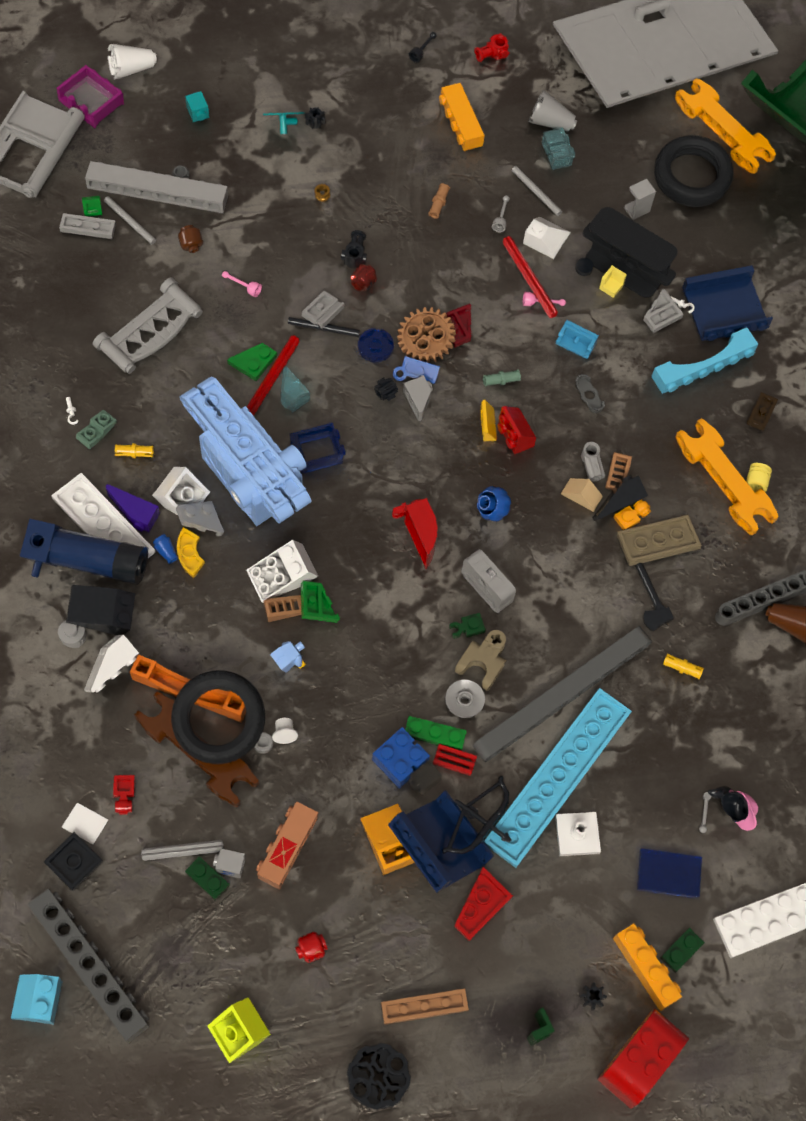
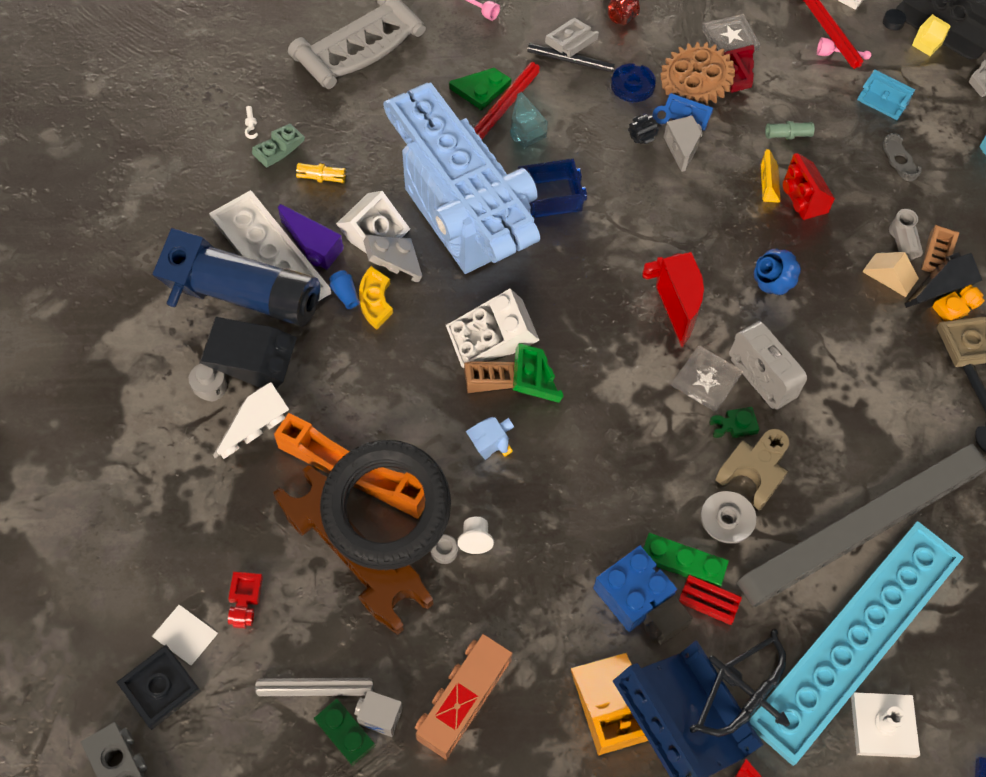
camera: 10 degrees right, 5 degrees down
none -> clear tile [672,345,743,412]
none -> clear tile [702,14,761,52]

